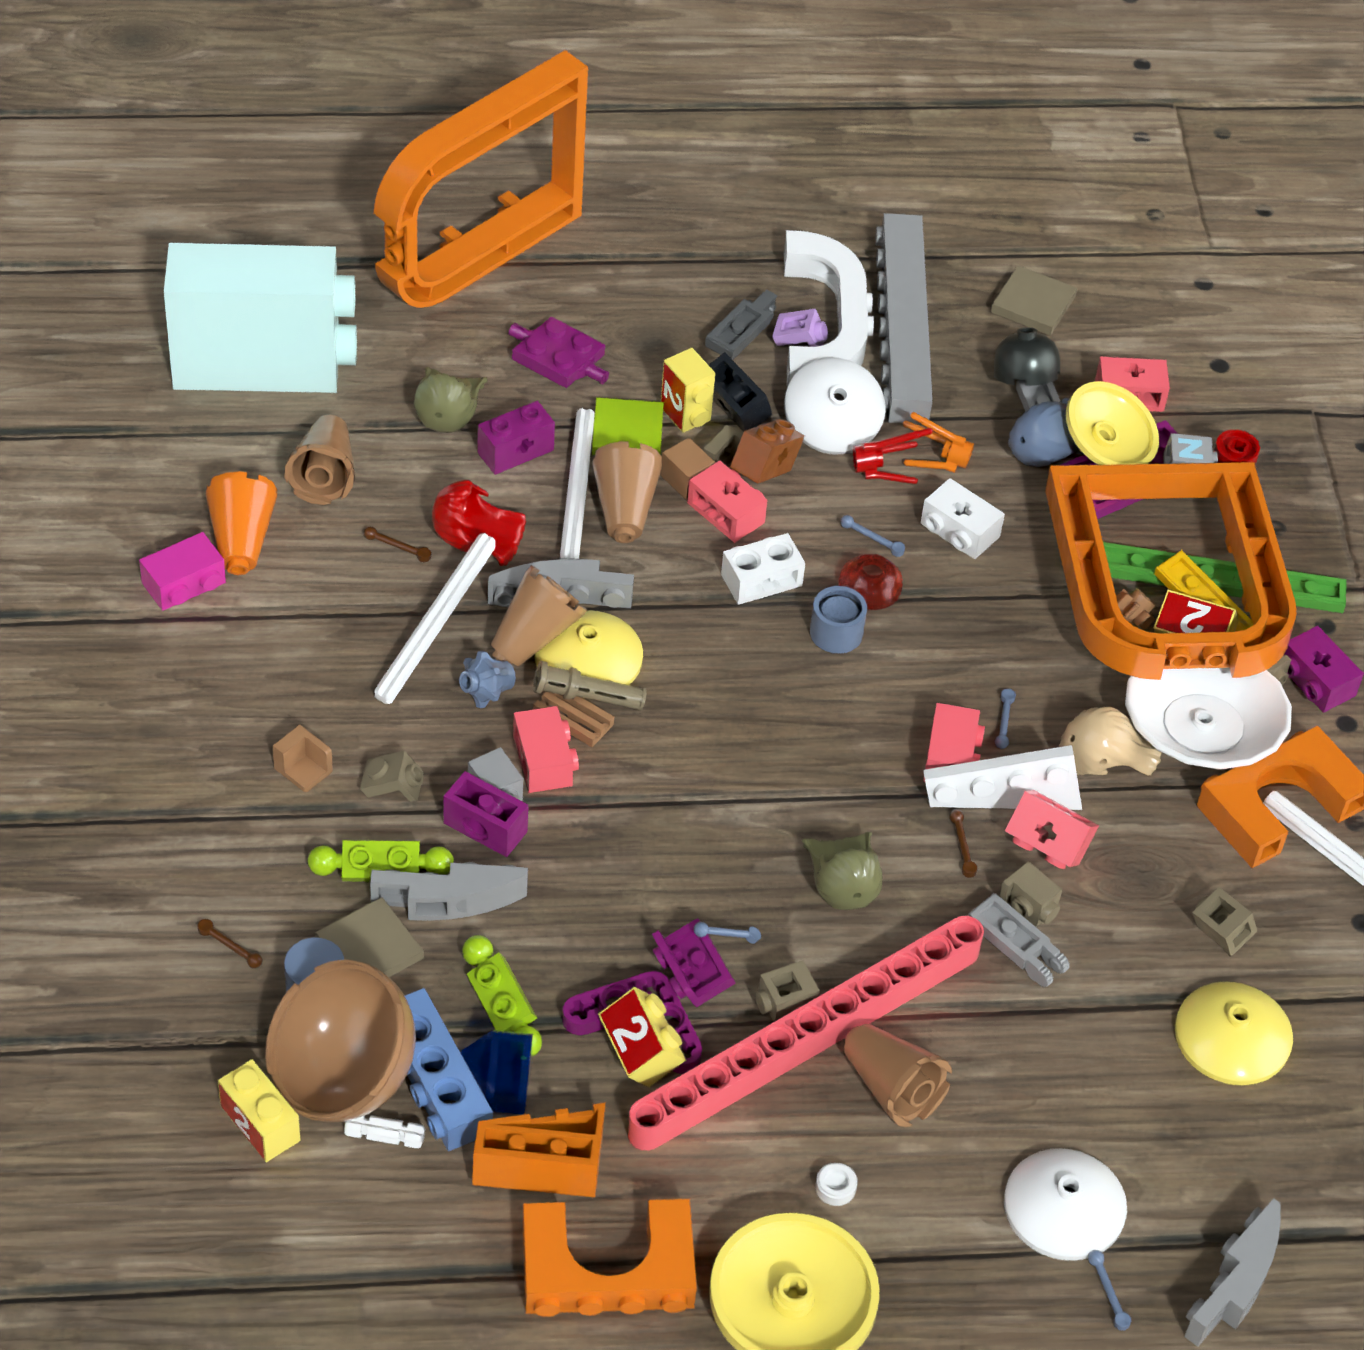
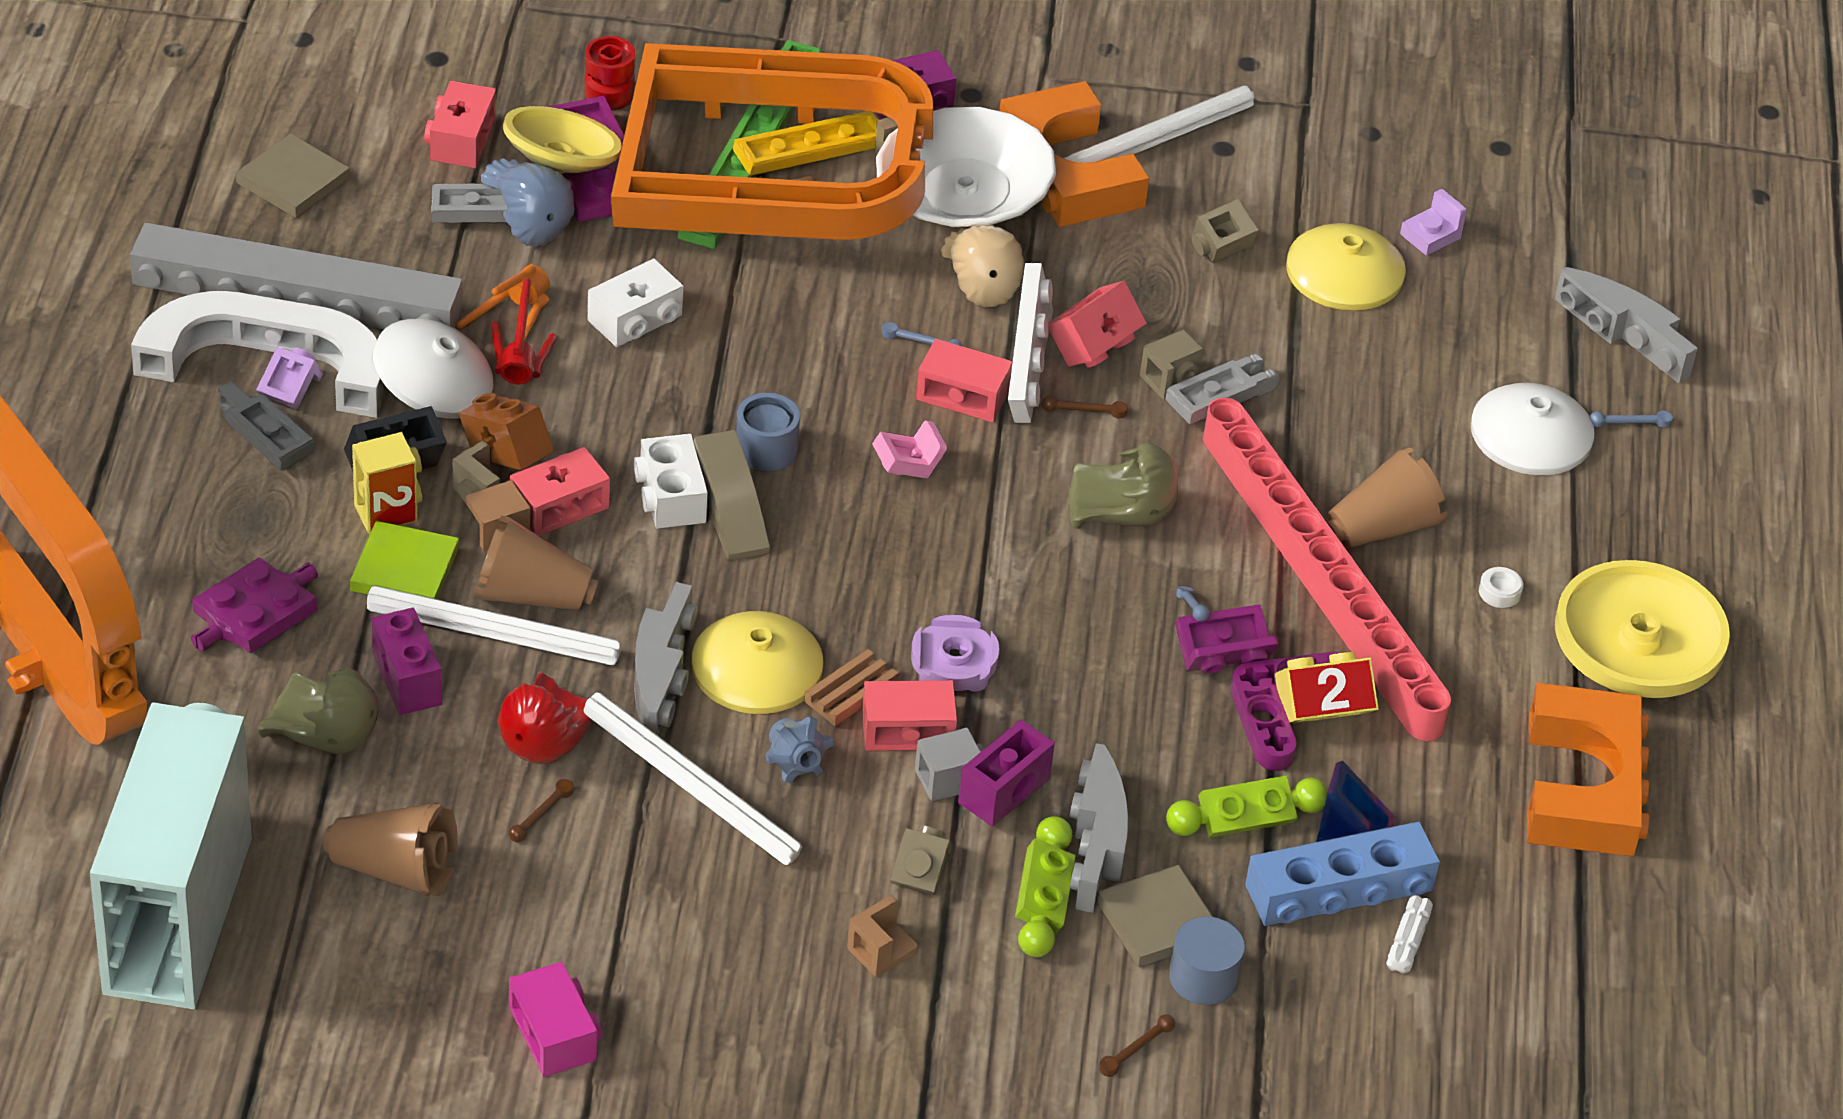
camera: 80 degrees left, 5 degrees down
orange cone [206,471,277,575] -> none
light yellow brick [218,1059,300,1162] -> none
medium nougat piece [266,960,416,1122] -> none
orange wedge [472,1102,606,1198] -> none
medium nougat cone [491,565,587,667] -> none
dark tan pin [533,661,647,711] -> none
dark tan brick [755,960,820,1022] -> none
clear red piece [838,554,903,610] -> none
sand blue hinge [840,515,905,557] -> none
pearl dark grey cylinder [994,327,1060,386] -> none
red brick [1154,590,1239,633] -> none
light grey brick [1163,433,1218,464] -> none
none -> dark tan slope [694,430,770,561]
none -> bright pink bracket [872,421,947,479]
none -> lavender plate [911,615,999,692]
none -> lavender bracket [1400,189,1466,256]

